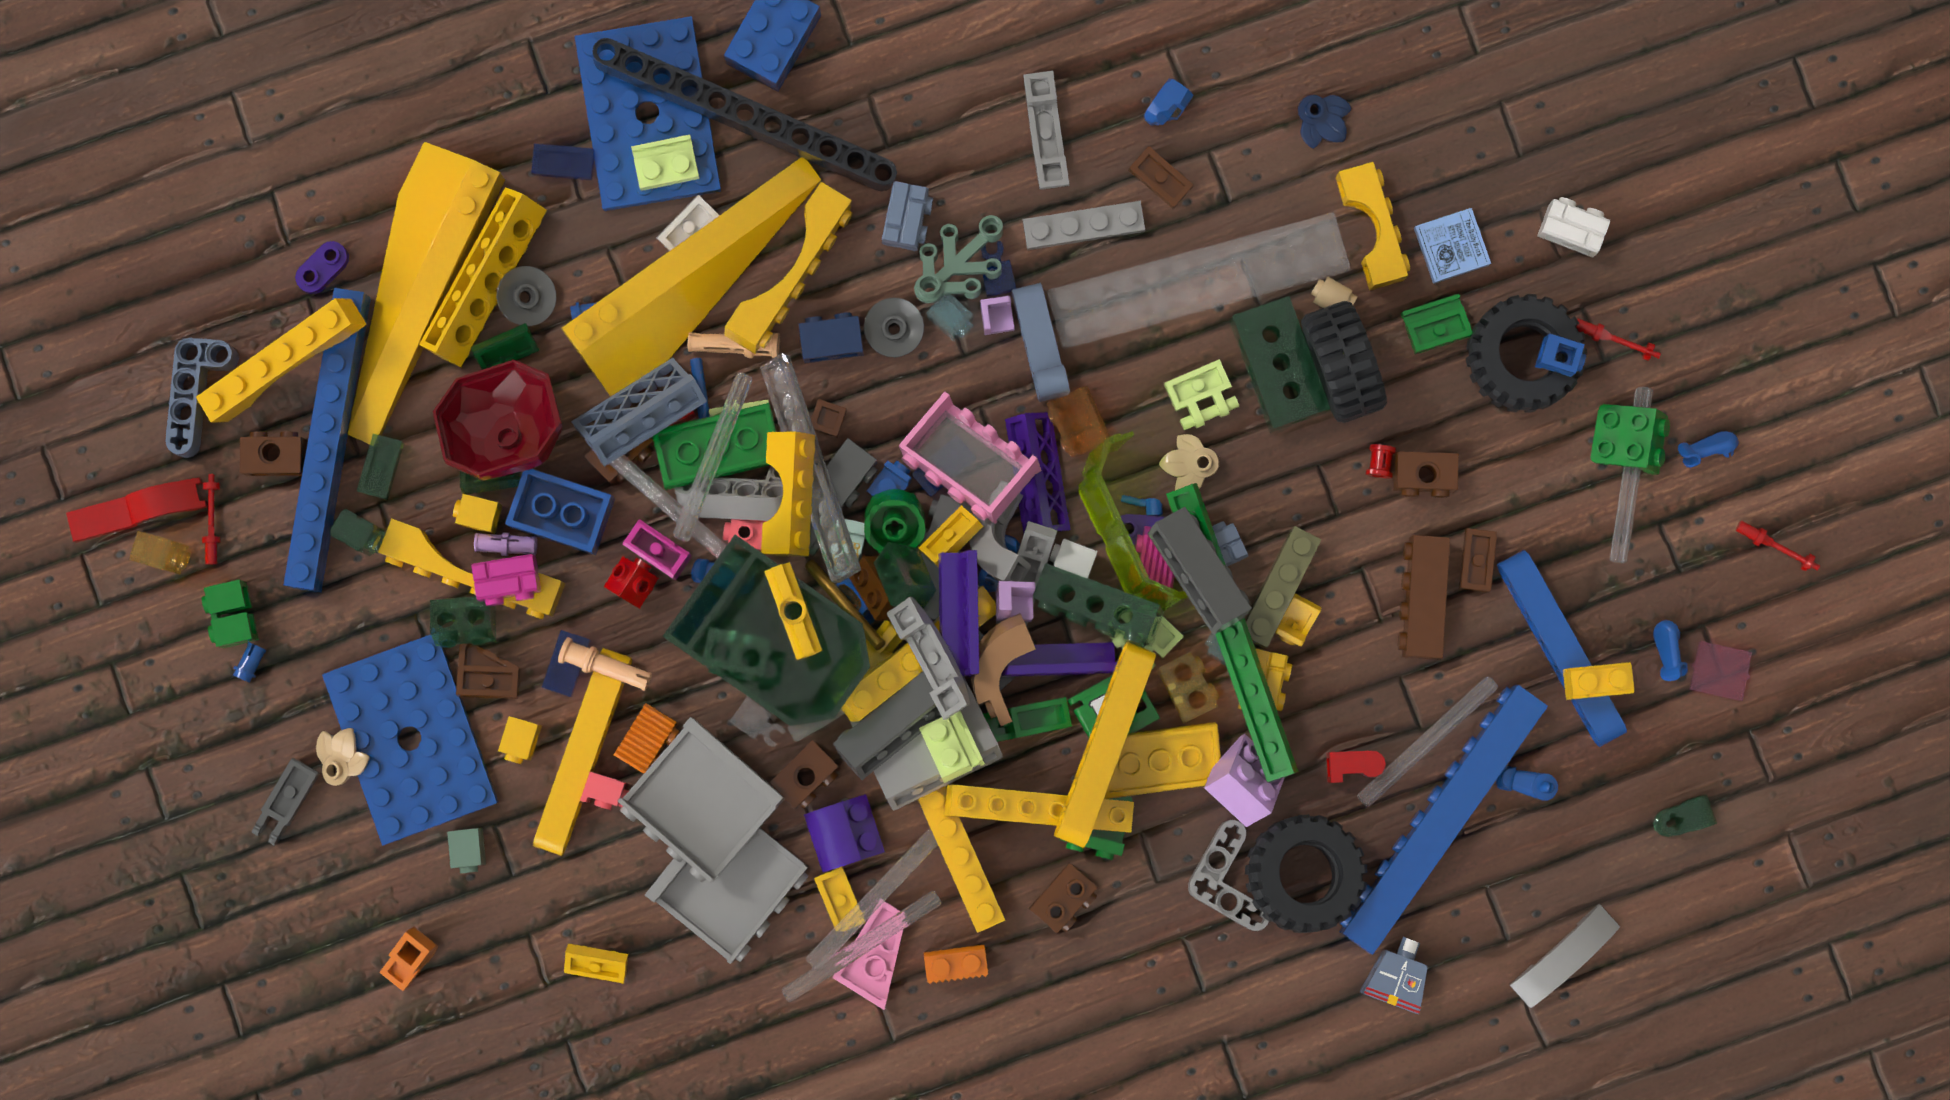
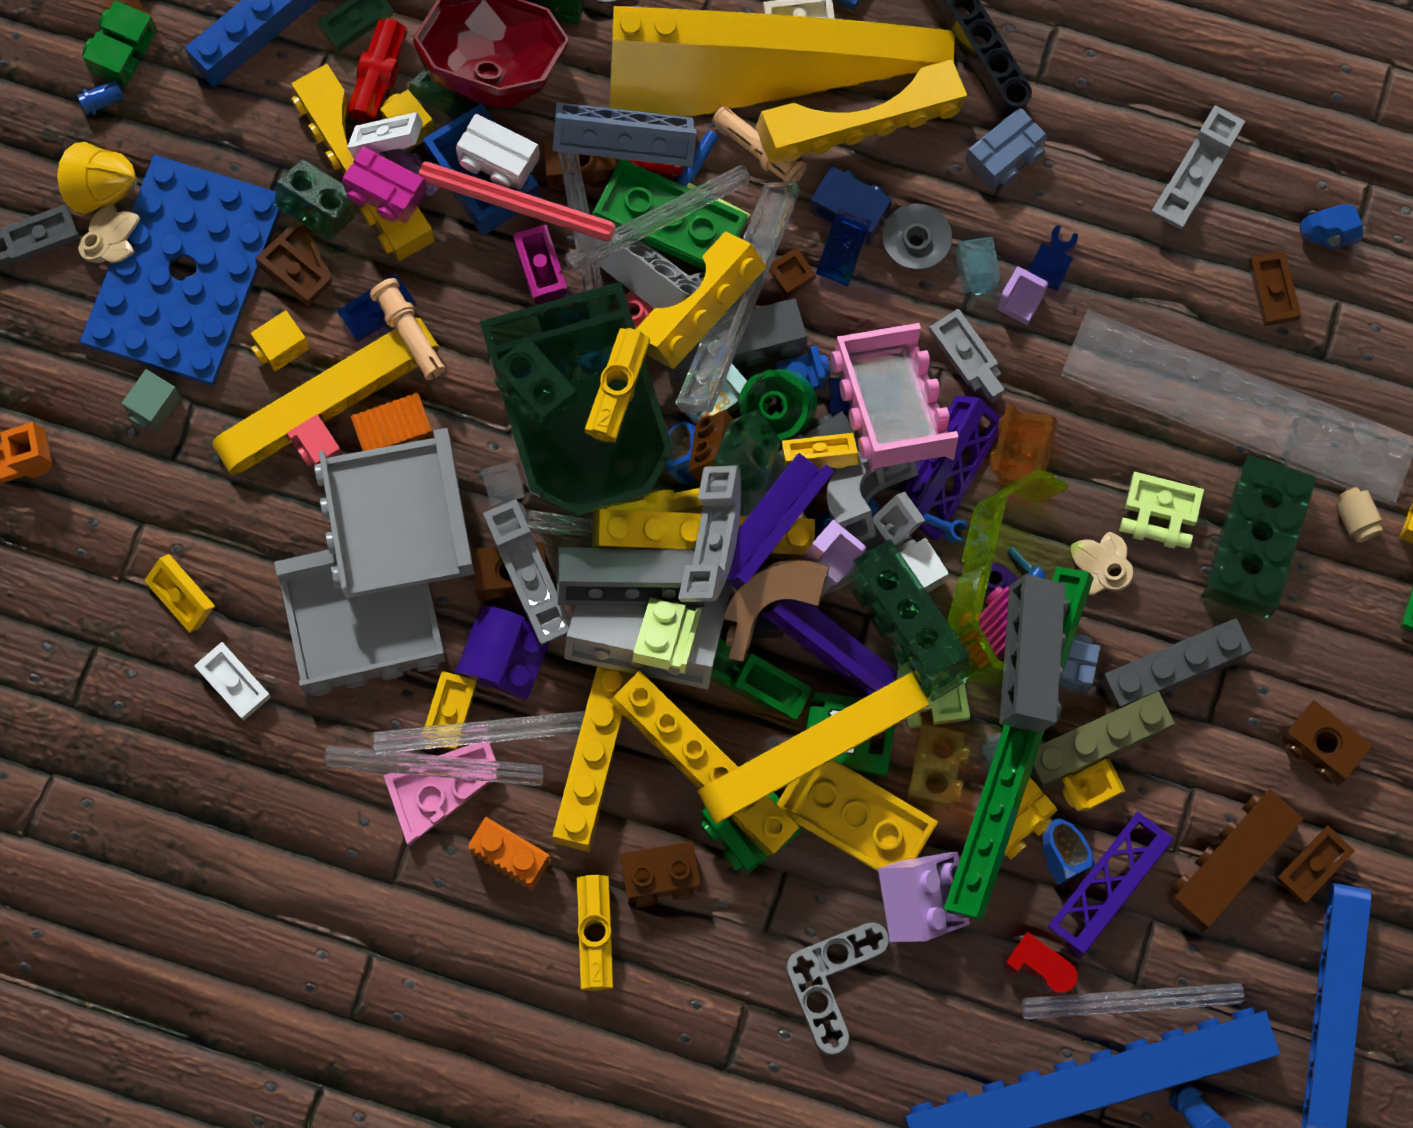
camera: 40 degrees right, 10 degrees down
clear green brick [330,509,385,556] -> none
red brick [604,556,659,609] -> none
pearl gold bar [805,560,885,650] -> none
sand green plant [914,215,1003,303] -> none
sand blue beam [1011,283,1070,402] -> none
light grey plate [1022,201,1145,250] -> none
black tyre [1245,814,1367,933] -> none
black tyre [1301,301,1387,423] -> none
red bush [1365,444,1397,479] -> none
yellow brick [1563,662,1634,700] -> none
none -> yellow helmet [57,142,138,215]
none -> white plate [194,642,271,721]
none -> red piece [347,18,408,123]
none -> white plate [347,112,423,158]
none -> coral axle [418,162,615,242]
none -> white brick [456,114,540,190]
none -> light grey slope [483,499,571,645]
none -> yellow piece [577,875,613,991]
none -> clear blue plate [815,208,872,287]
none -> blue hand [923,513,968,544]
none -> light grey hinge [928,309,1005,404]
none -> rock [1042,819,1095,885]
none -> dark purple fence [1047,811,1174,960]
none -> dark grey brick [1098,618,1252,712]

